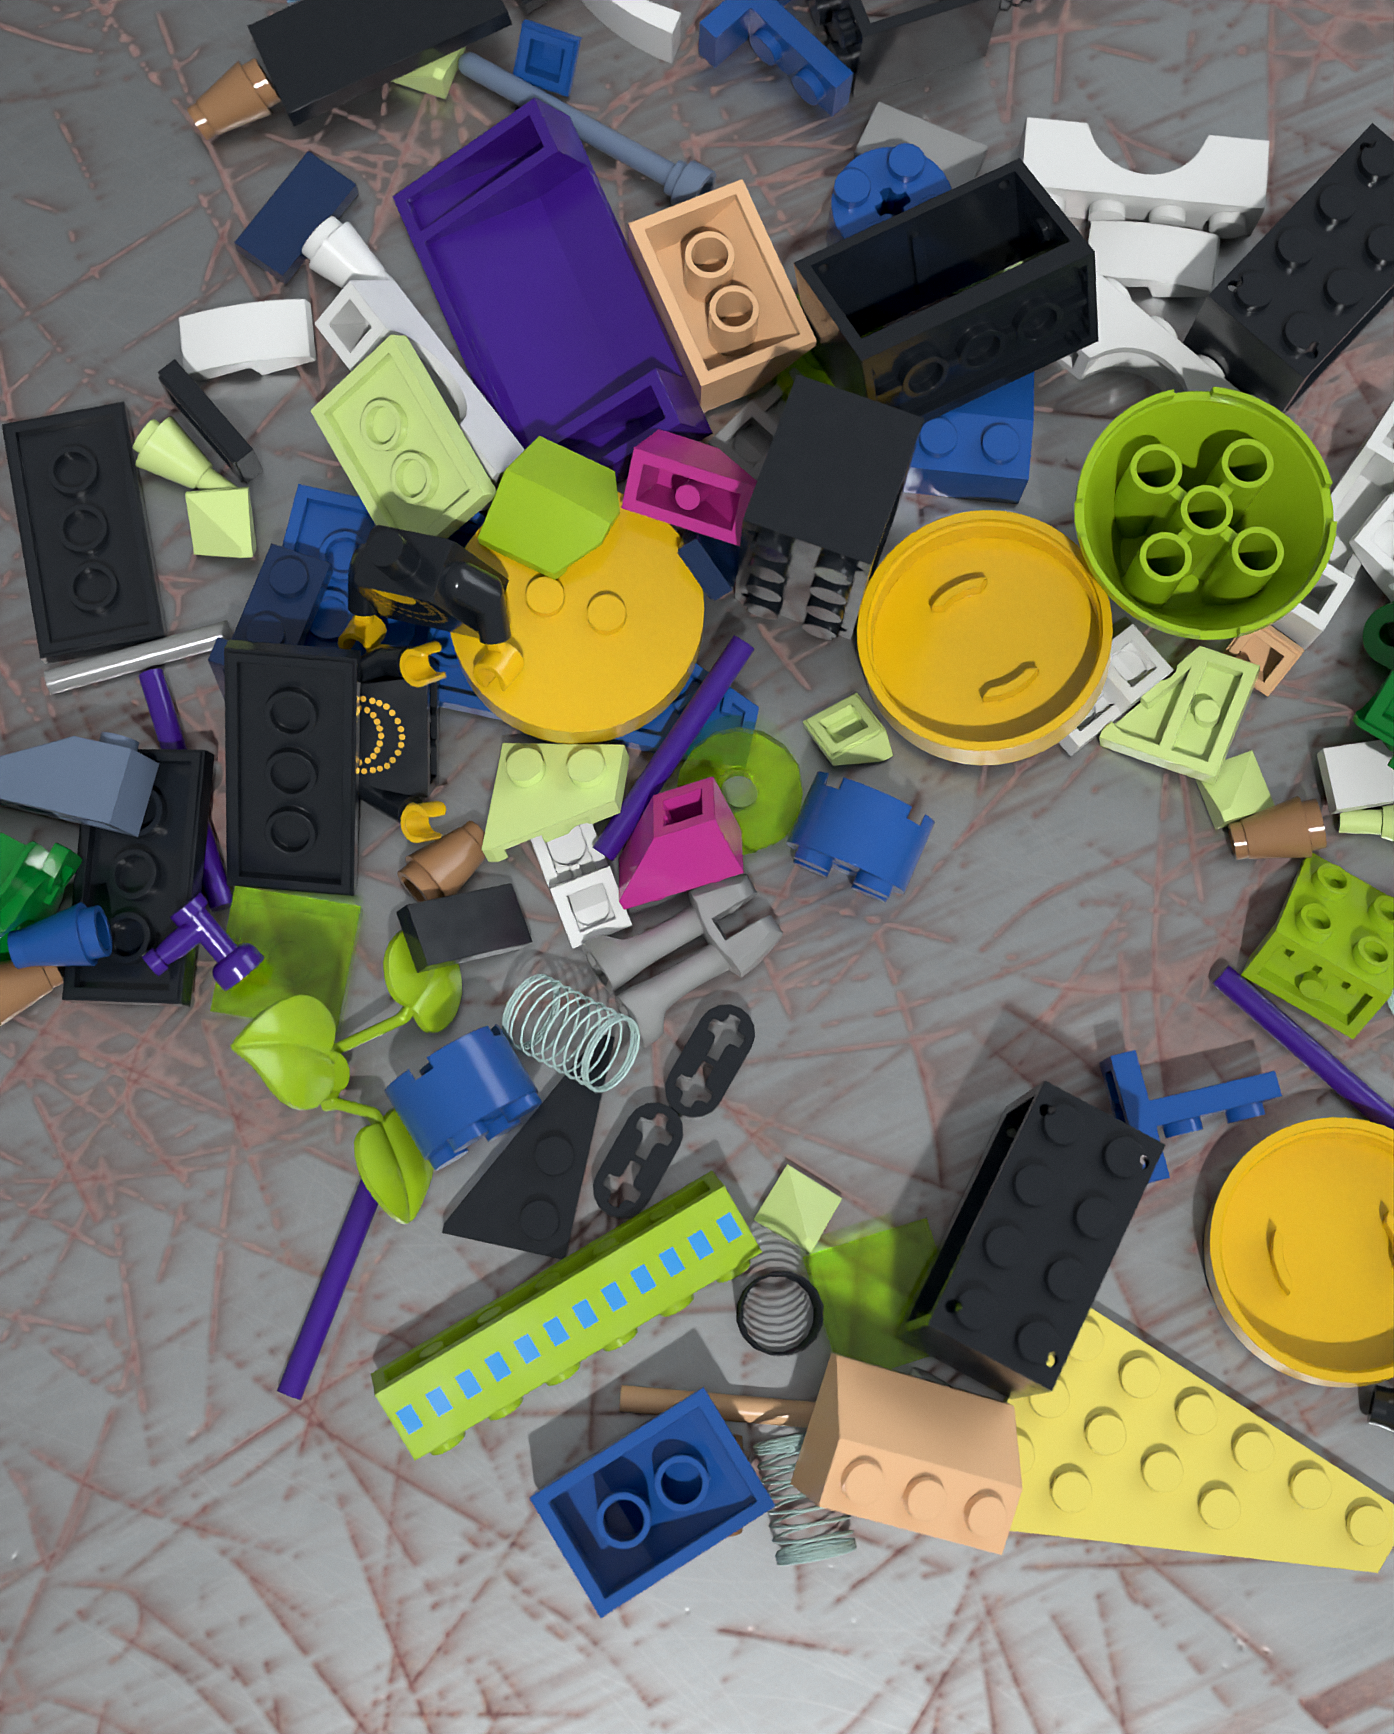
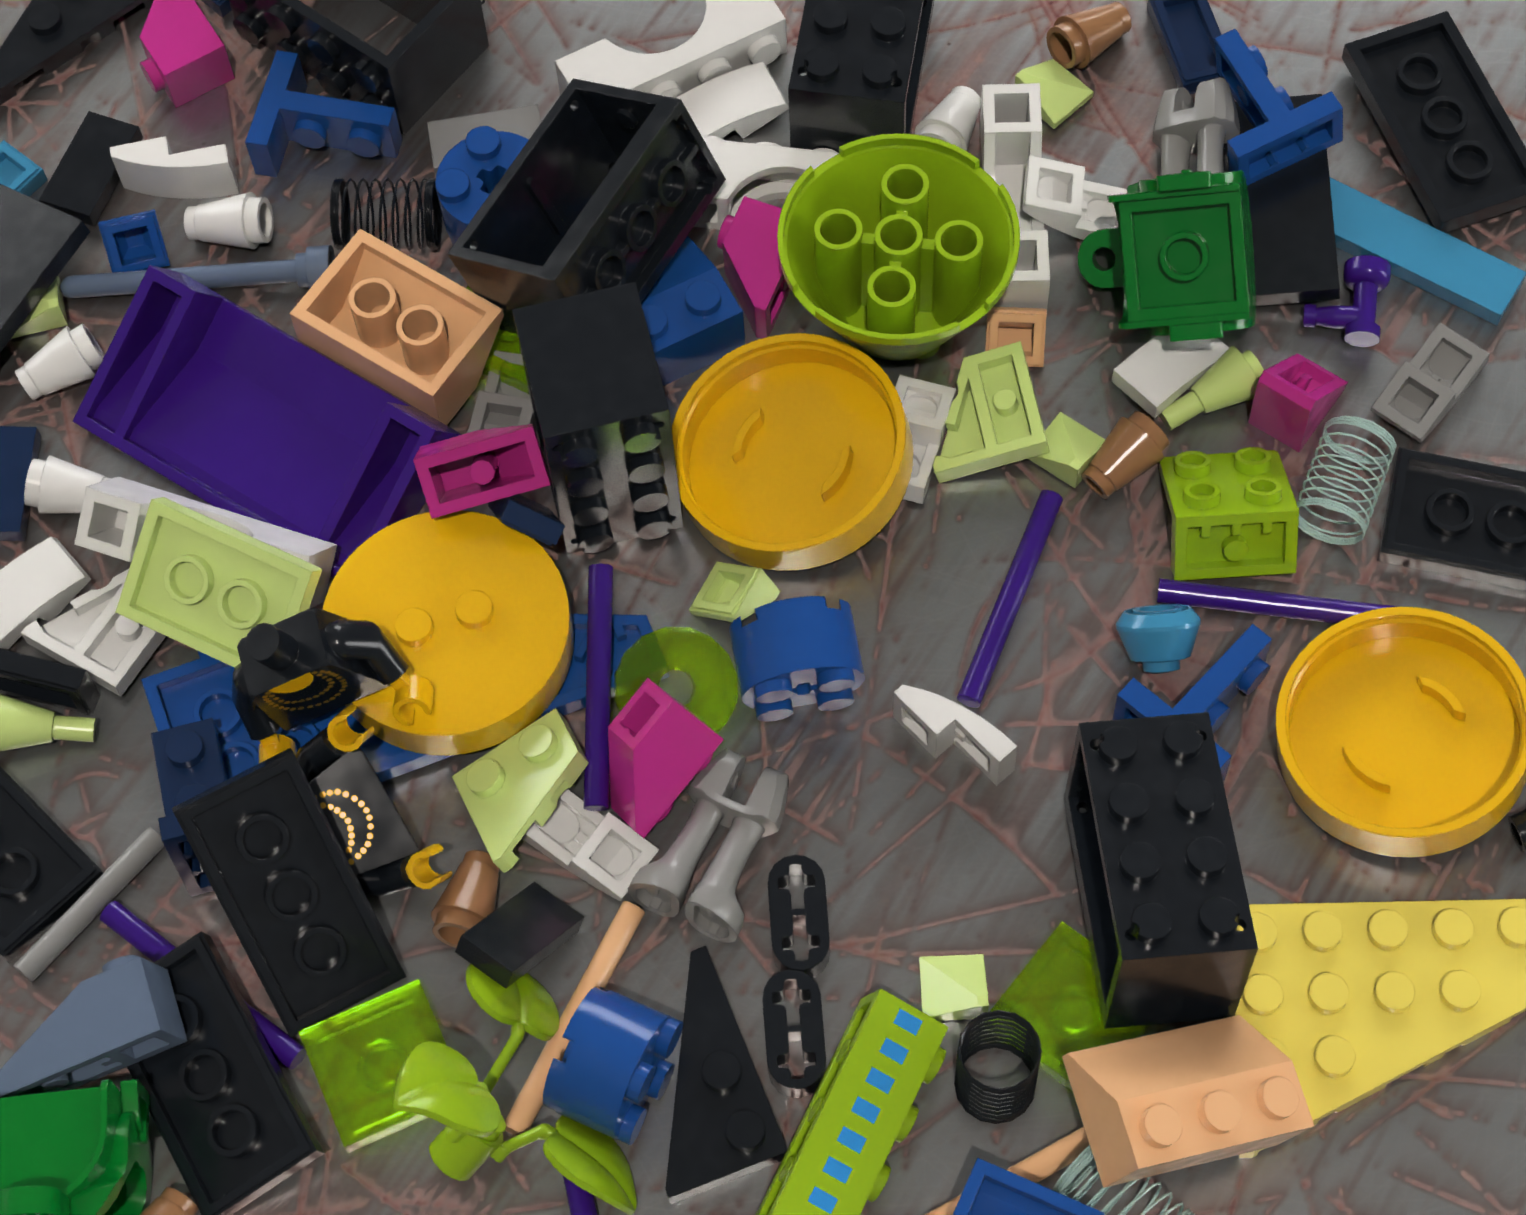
camera: 25 degrees left, 15 degrees down
blue cone [7,902,112,969] -> none
dark purple piece [142,892,265,991] -> none
yellowish green slope [185,486,257,558] -> none
lime slope [478,436,620,580] -> none
light aqua piece [501,974,640,1092] -> none
none -> white cone [15,323,105,400]
none -> white wing [21,569,166,697]
none -> white cone [184,192,274,249]
none -> black piece [330,178,442,250]
none -> light nougat bar [505,901,645,1136]
none -> dark pink slope [717,196,791,339]
none -> white slope [893,685,1017,786]
none -> white cone [915,86,981,151]
none -> dark purple bar [957,490,1063,708]
none -> dark azure cone [1116,604,1201,673]

